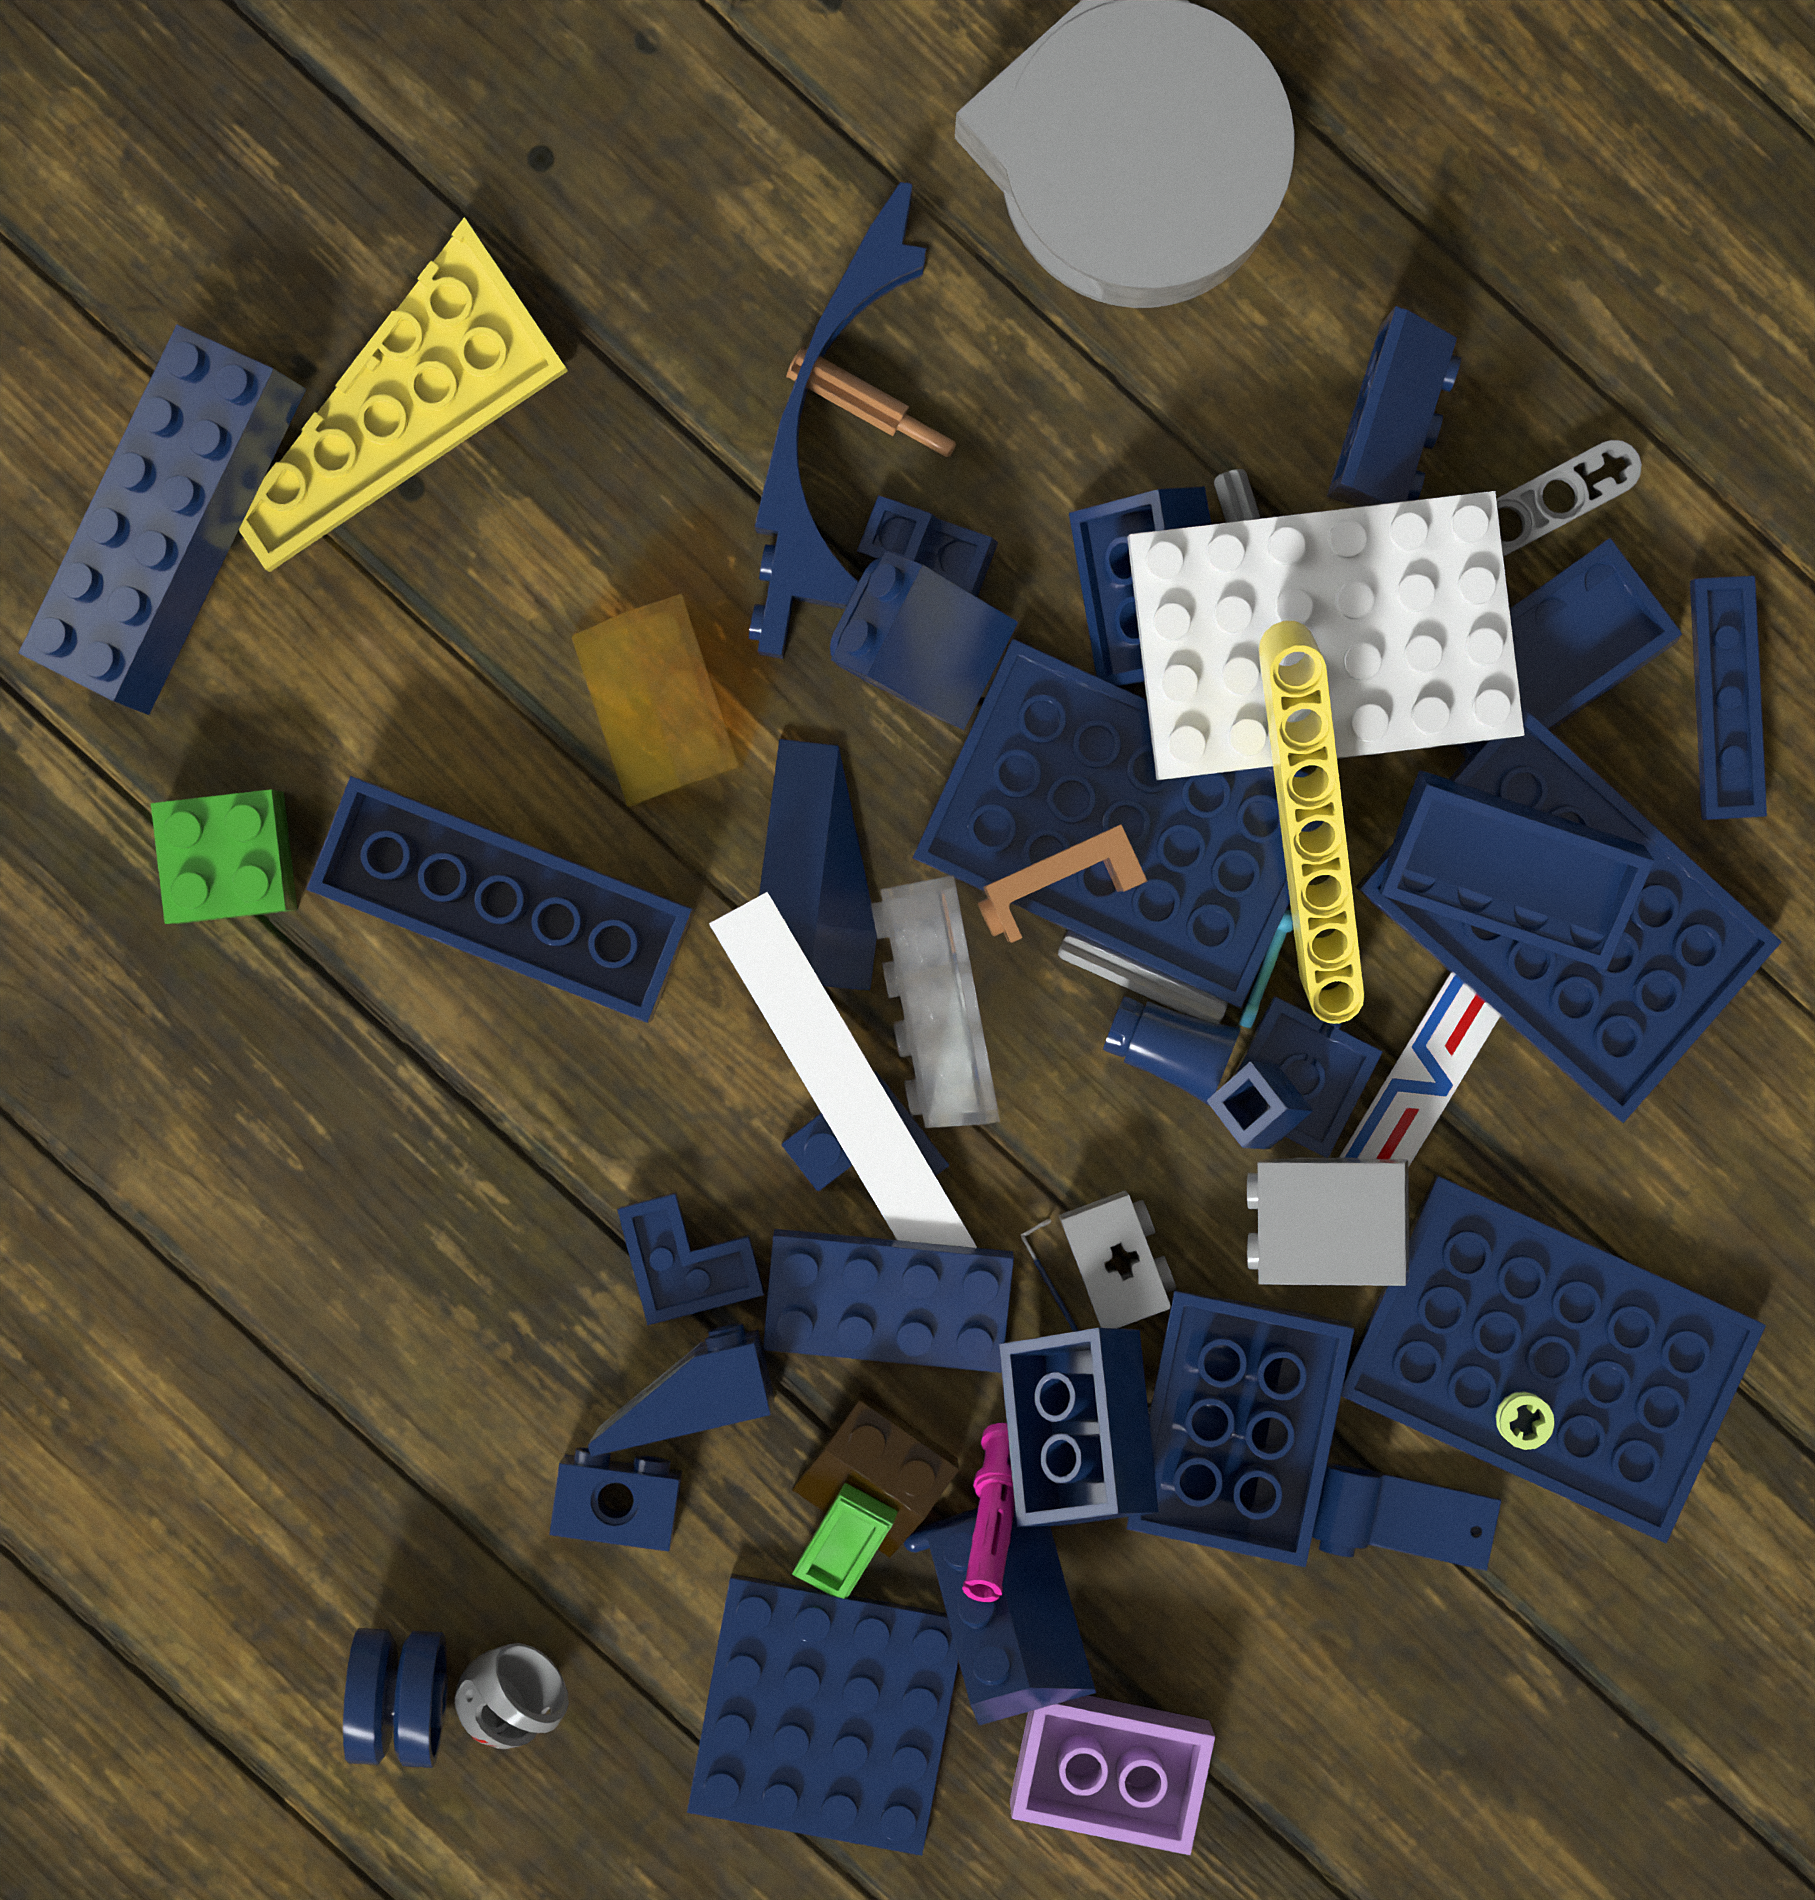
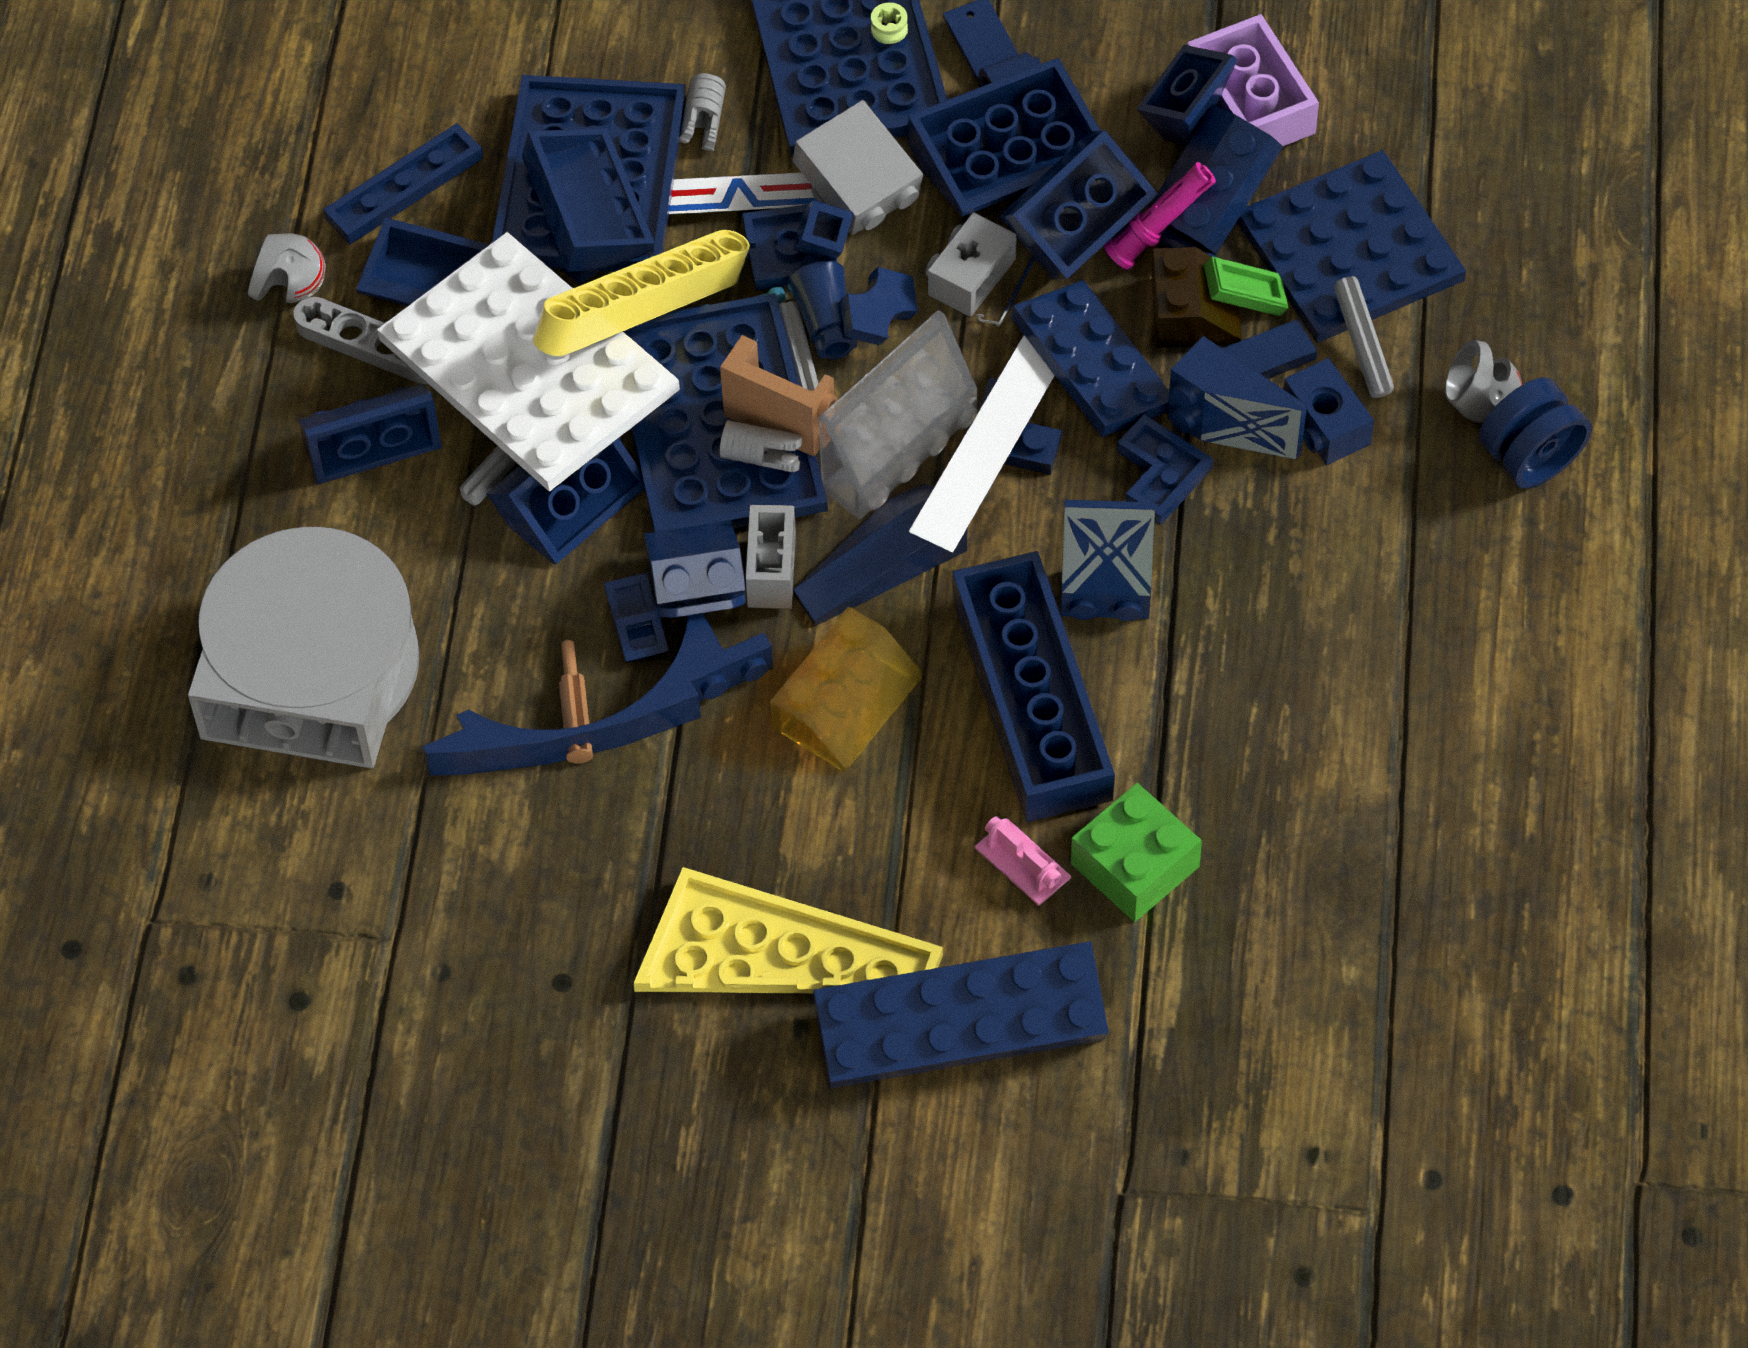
camera: 125 degrees left, 30 degrees down
none -> light grey helmet [248,233,326,303]
none -> light grey hinge [679,73,726,151]
none -> light grey hinge [720,420,802,472]
none -> light grey brick [746,505,796,609]
none -> dark blue tile [840,267,918,345]
none -> bright pink hinge [975,816,1071,906]
none -> slope [1061,500,1155,621]
none -> dark blue slope [1136,45,1237,145]
none -> dark blue tile [1222,319,1317,378]
none -> light grey axle [1334,276,1394,398]

